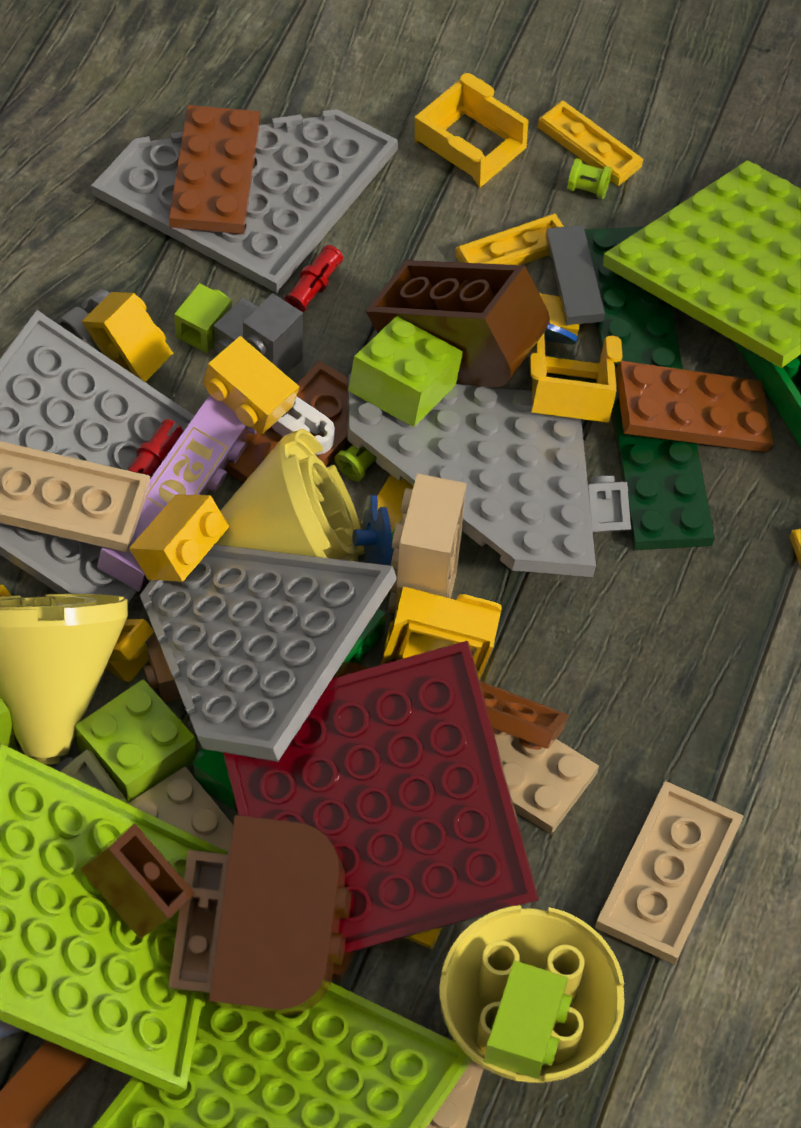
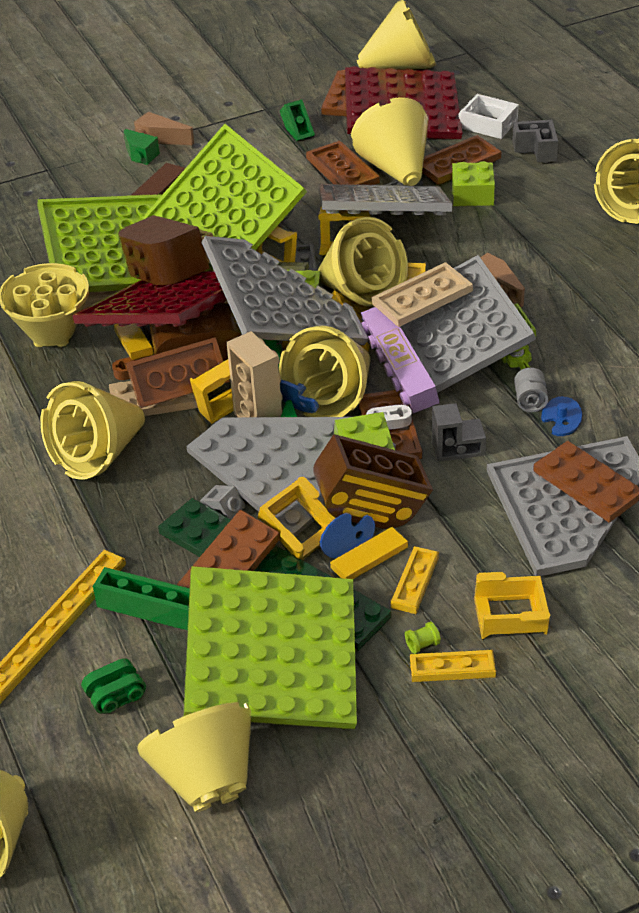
camera: 140 degrees right, 15 degrees down
reddish brown brick [80,823,194,939] -> none
yellow brick [81,292,173,382] -> none
red pin [127,419,184,478] -> none
yellow brick [129,494,229,582] -> none
lime brick [174,283,232,354] -> none
yellow brick [203,336,299,435] -> none
red pin [284,245,344,313] -> none
lime brick [484,960,573,1079] -> none
dark grey tile [545,225,605,325] -> none
tan plate [595,781,744,965] -> none
none -> light yellow cone [41,381,145,479]
none -> blue piece [541,396,582,436]

